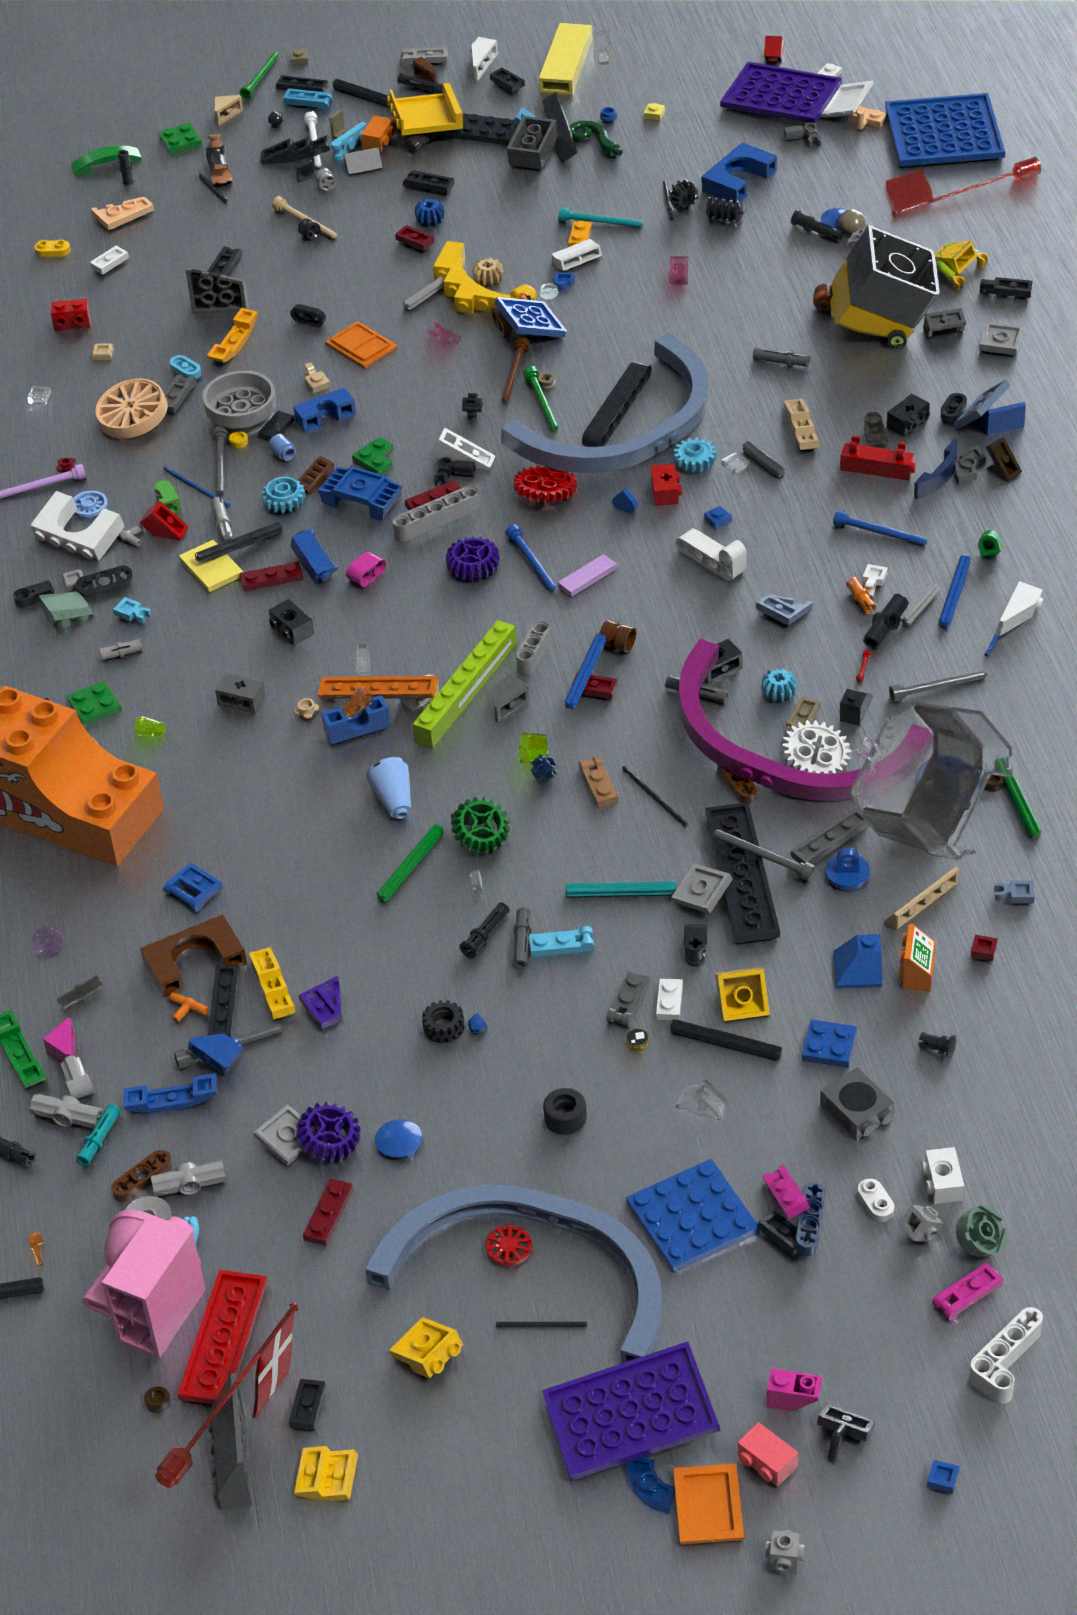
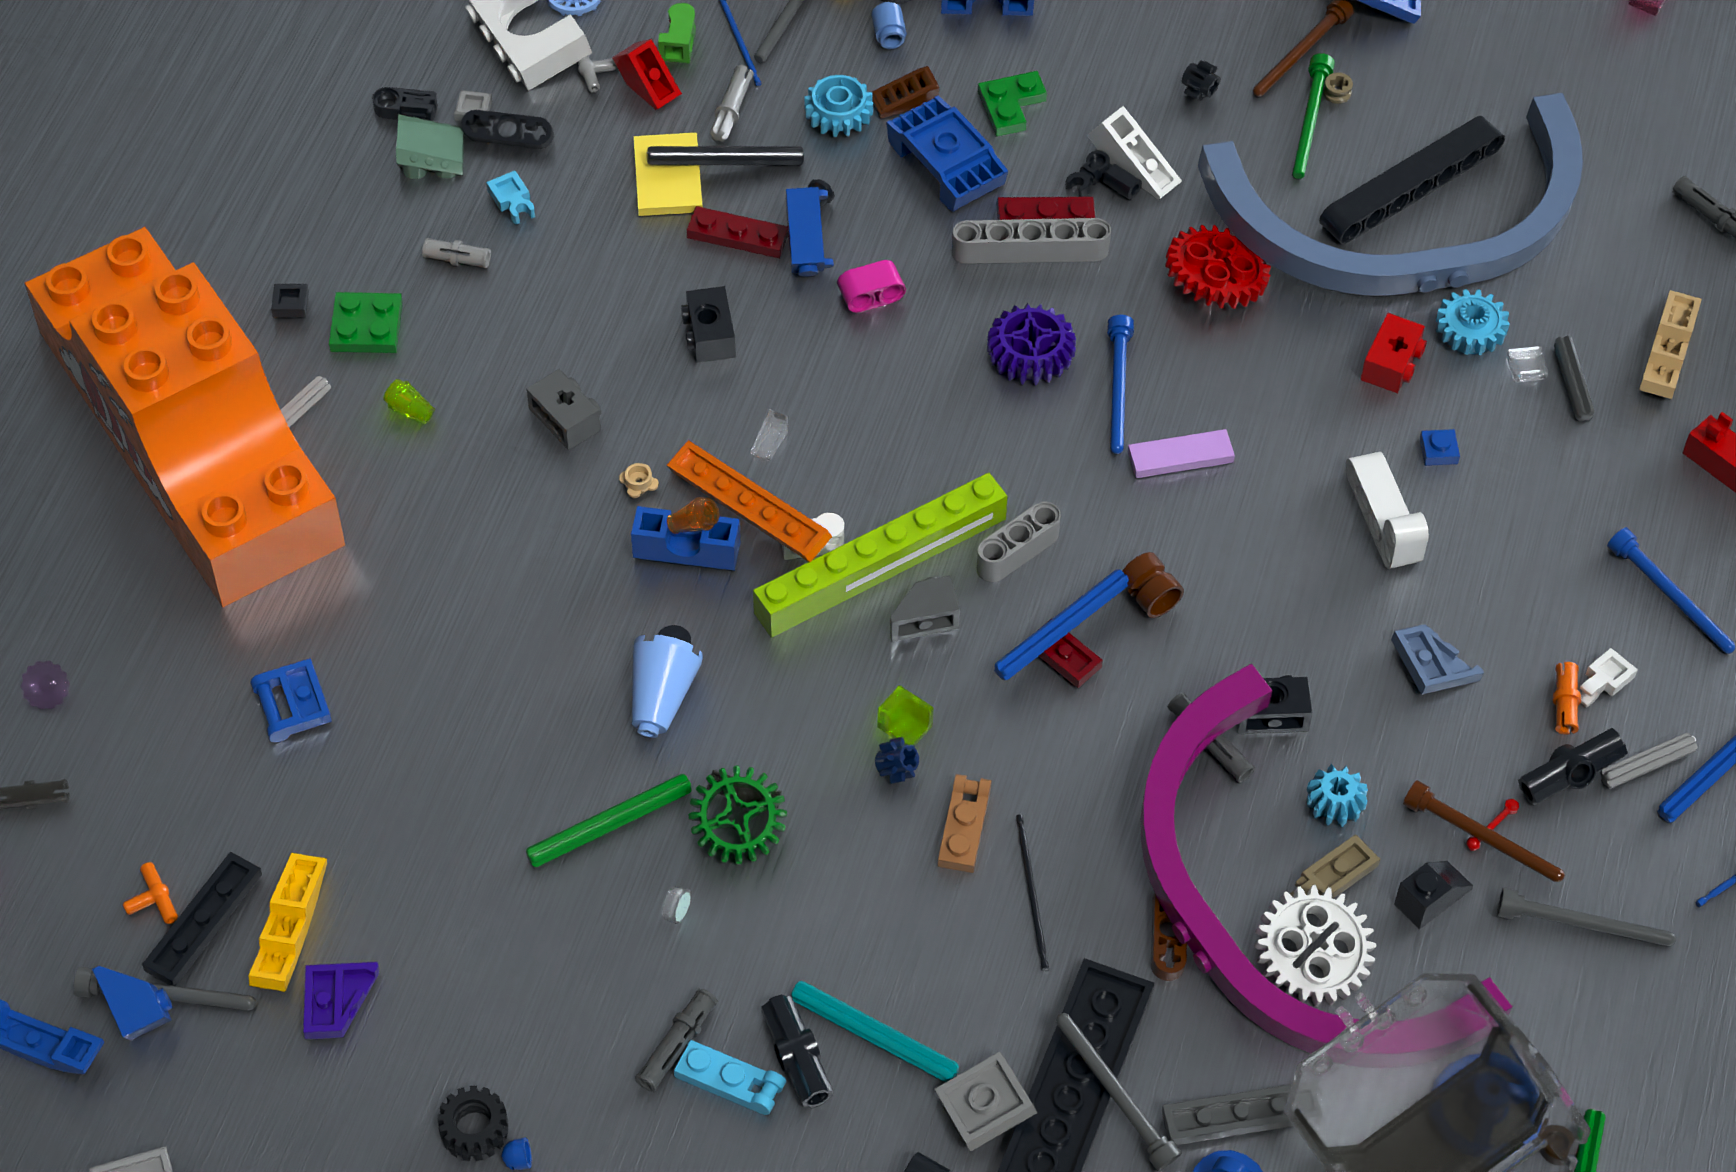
camera: 25 degrees right, 10 degrees up
reddish brown arch [140,914,247,998] -> none
black pin [459,902,510,958] -> none
blue tile [612,488,638,513] -> none
none -> black piece [761,994,833,1108]
none -> reddish brown piece [1403,780,1565,882]

